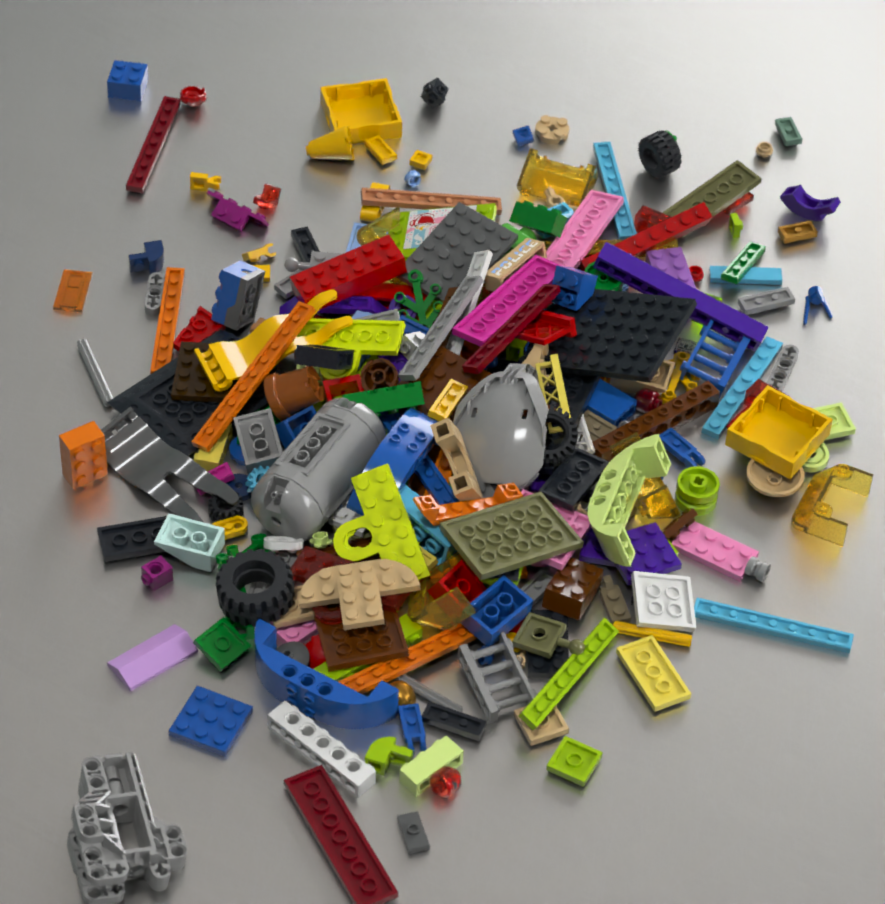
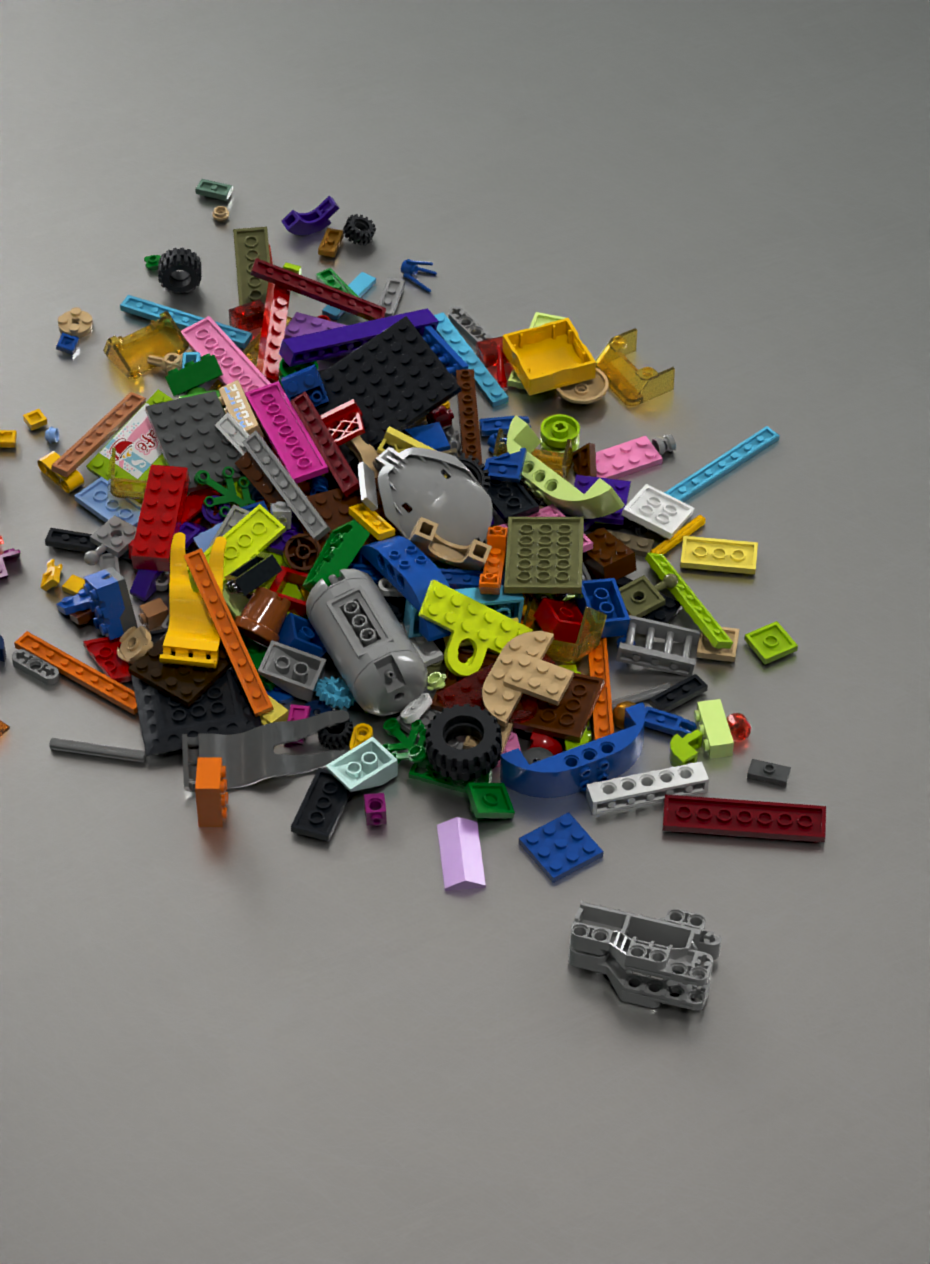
camera: 55 degrees left, 0 degrees up
none -> tan plate [117,626,153,664]
none -> dark red plate [250,258,386,321]
none -> black tyre [343,214,376,245]
none -> light grey tile [358,461,378,511]
none -> blue wing [484,448,527,483]

